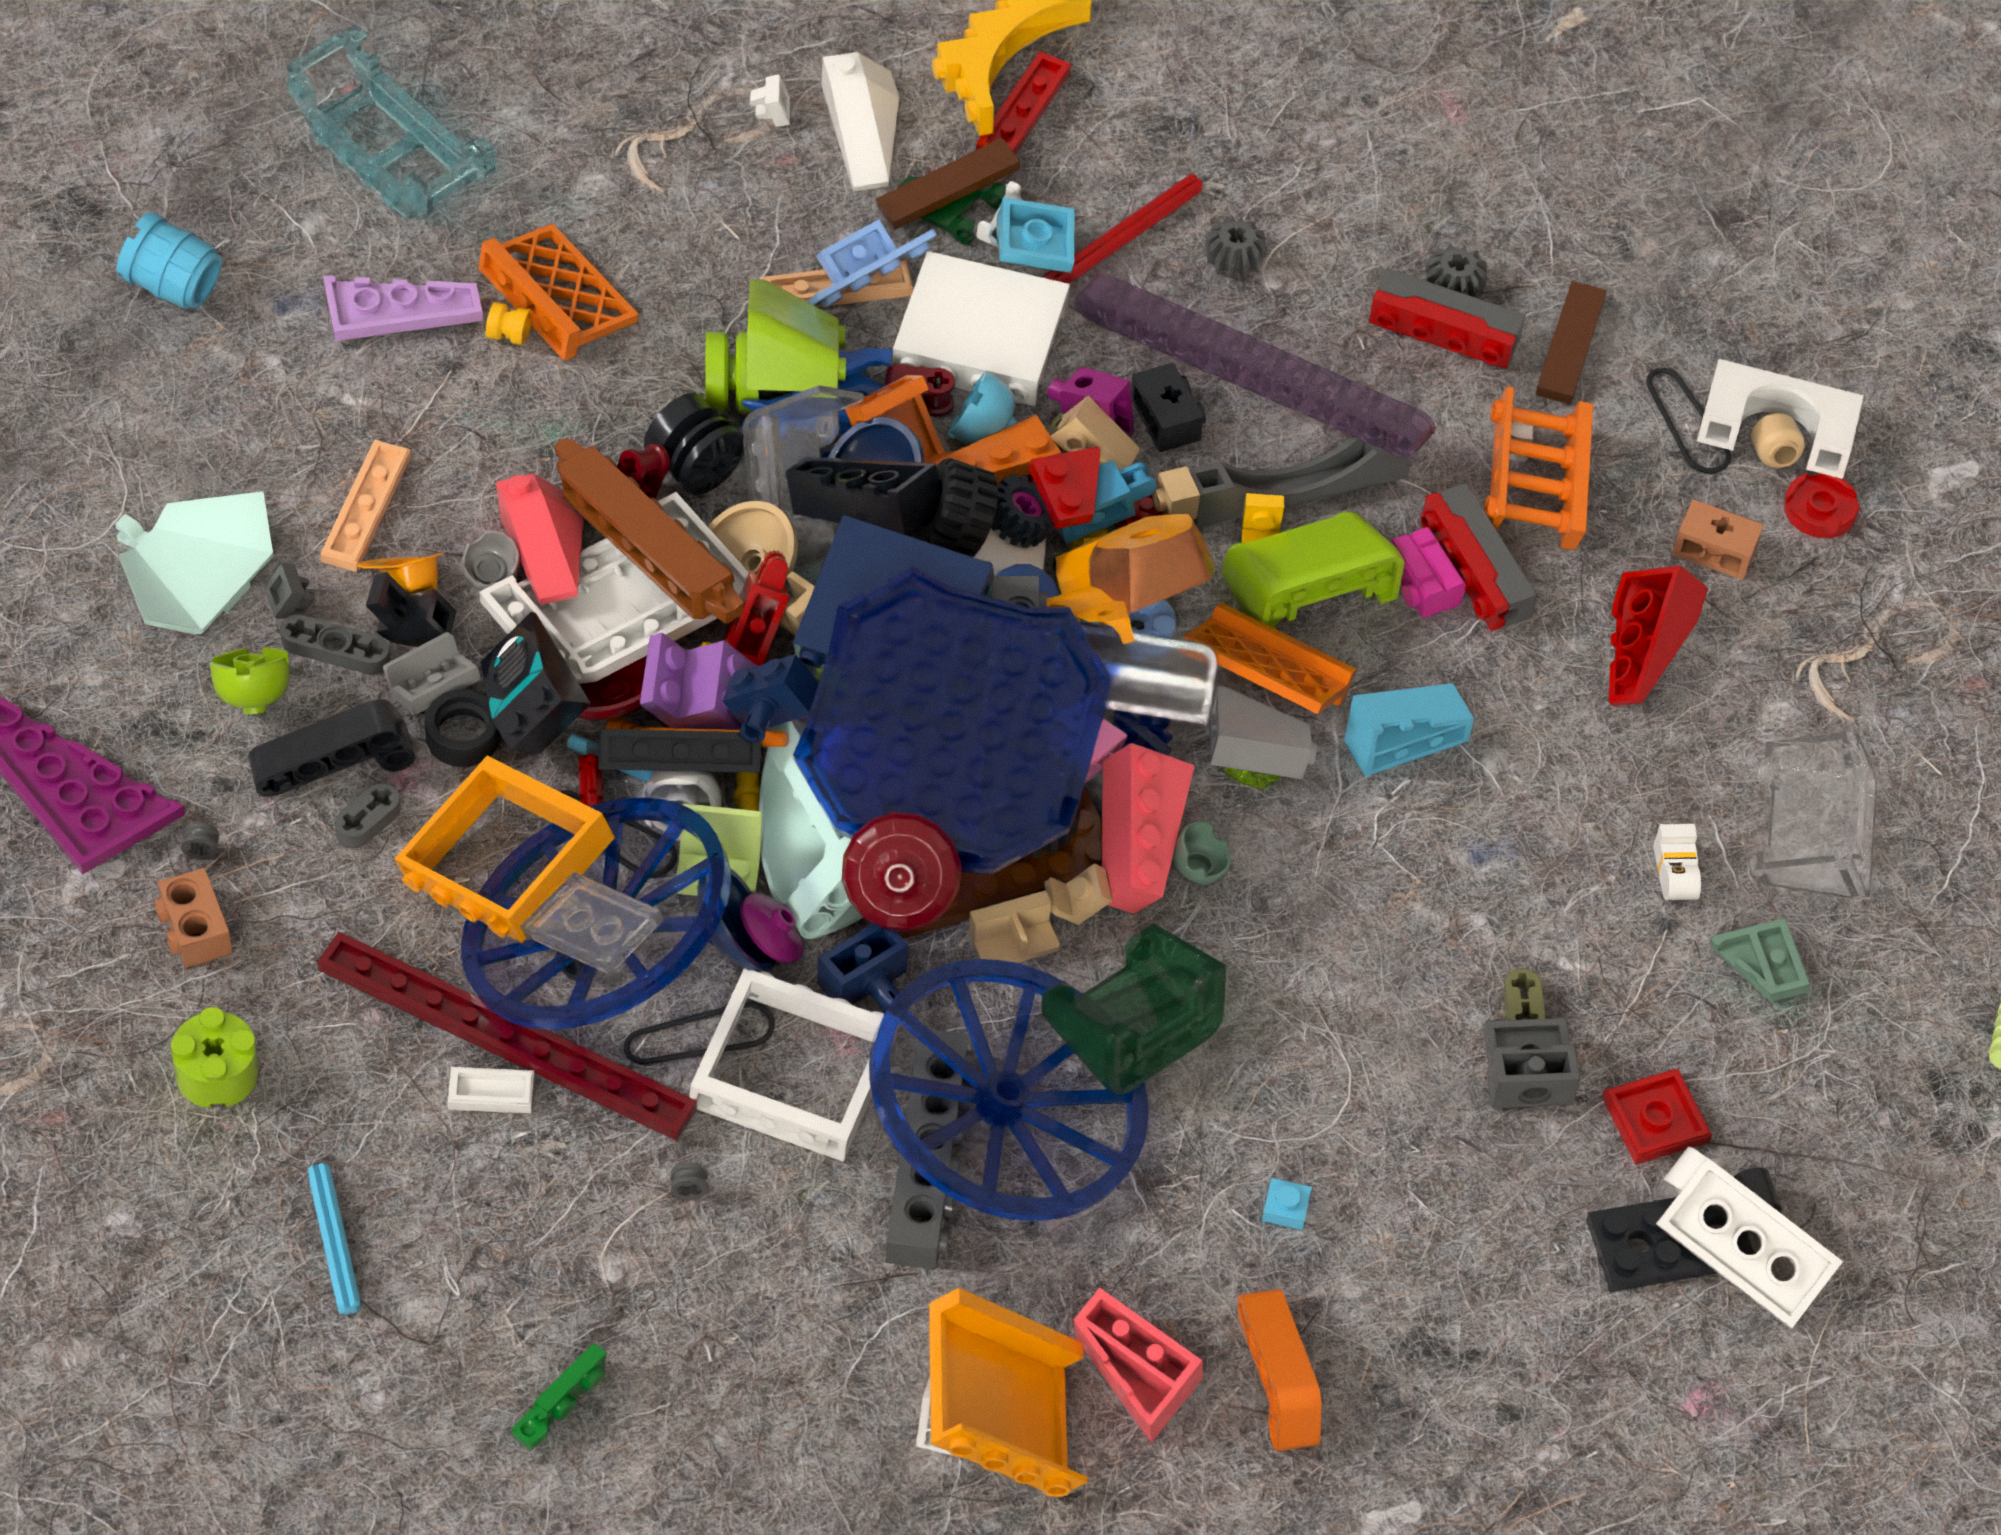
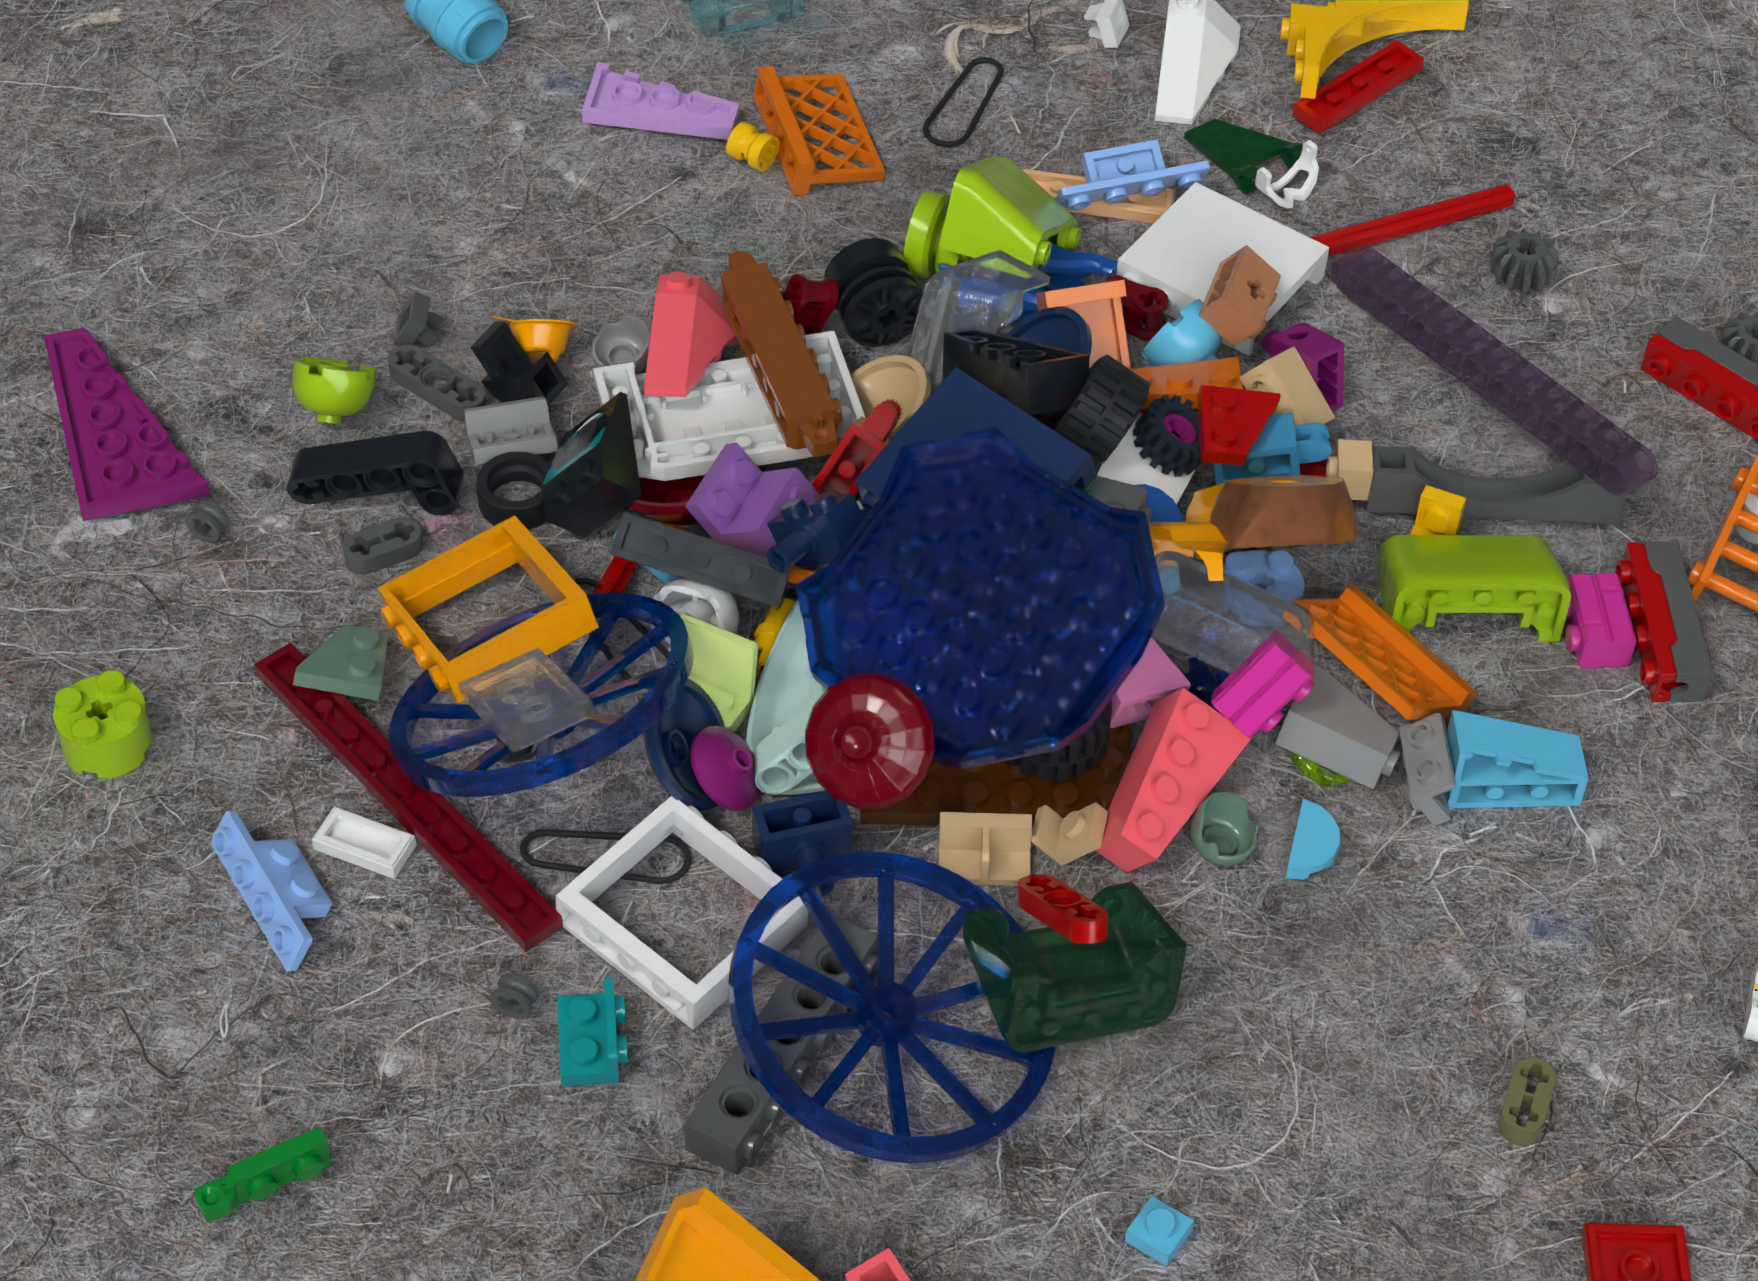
camera: 25 degrees right, 5 degrees down
light aqua panel [115,491,273,635] -> none
nougat brick [153,868,232,968] -> none
medium azure axle [308,1163,361,1315] -> none
light nougat tile [320,440,411,572] -> none
reddish brown tile [876,138,1021,230] -> none
medium azure plate [996,197,1074,273] -> none
black brick [1131,362,1206,453] -> none
dark grey brick [1483,1018,1580,1108] -> none
none -> light blue bracket [211,811,332,972]
none -> sand green wing [293,624,389,701]
none -> teal bracket [557,978,628,1087]
none -> black piece [922,57,1004,147]
none -> red beam [1018,874,1108,944]
none -> nougat brick [1198,245,1281,346]
none -> dark pink brick [1211,630,1315,738]
none -> medium azure tile [1285,799,1340,880]
none -> light grey bracket [1399,713,1456,826]

